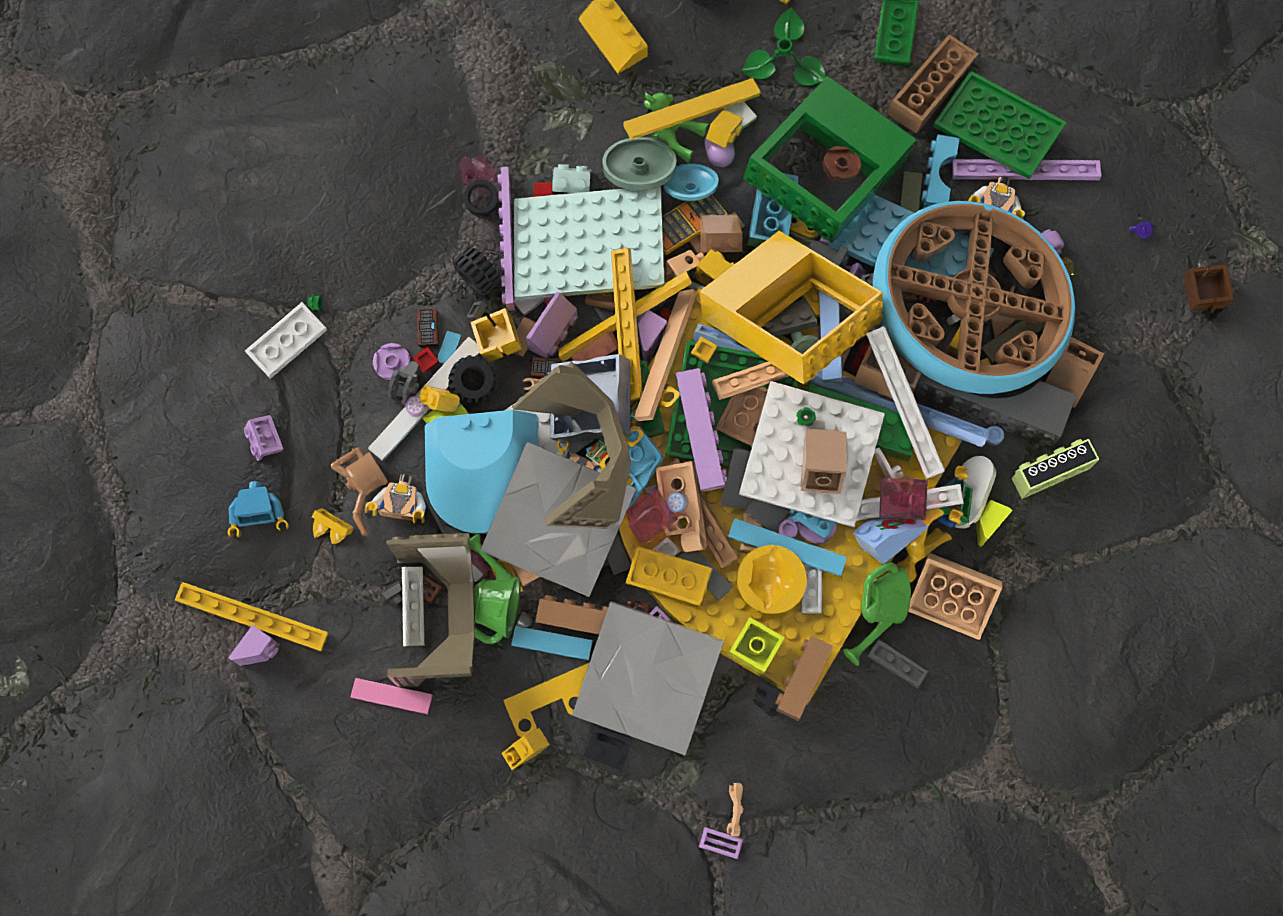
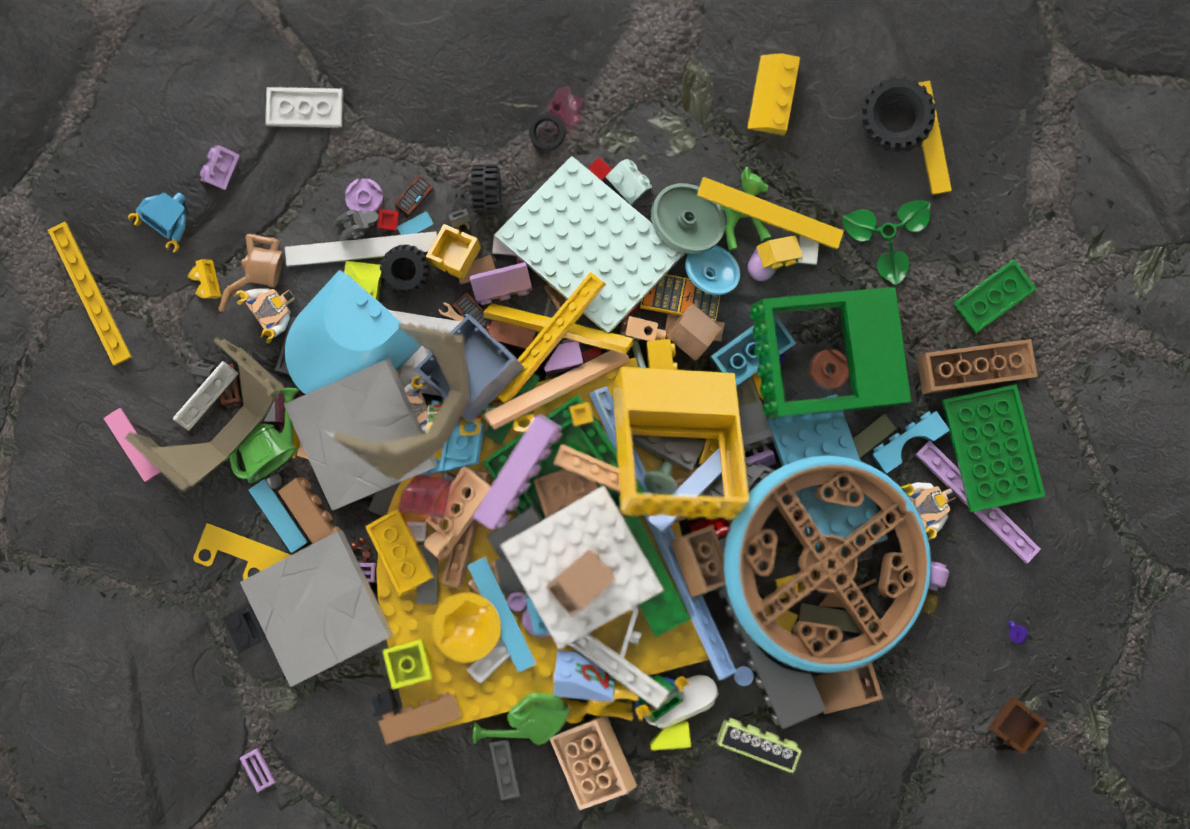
camera: 45 degrees right, 10 degrees up
lavender slope [229,625,279,666] -> none
green plate [308,293,322,312] -> none
lavender tile [406,396,425,416] -> none
yellow brick [419,385,460,413] -> none
lavender plate [498,167,515,311] -> none
yellow slope [502,728,550,770] -> none
light blue tile [666,493,687,512] -> none
light nougat piece [727,783,743,837] -> none
green plate [796,407,816,427] -> none
white tile [866,326,945,479] -> none
clear pink slope [879,478,928,520] -> none

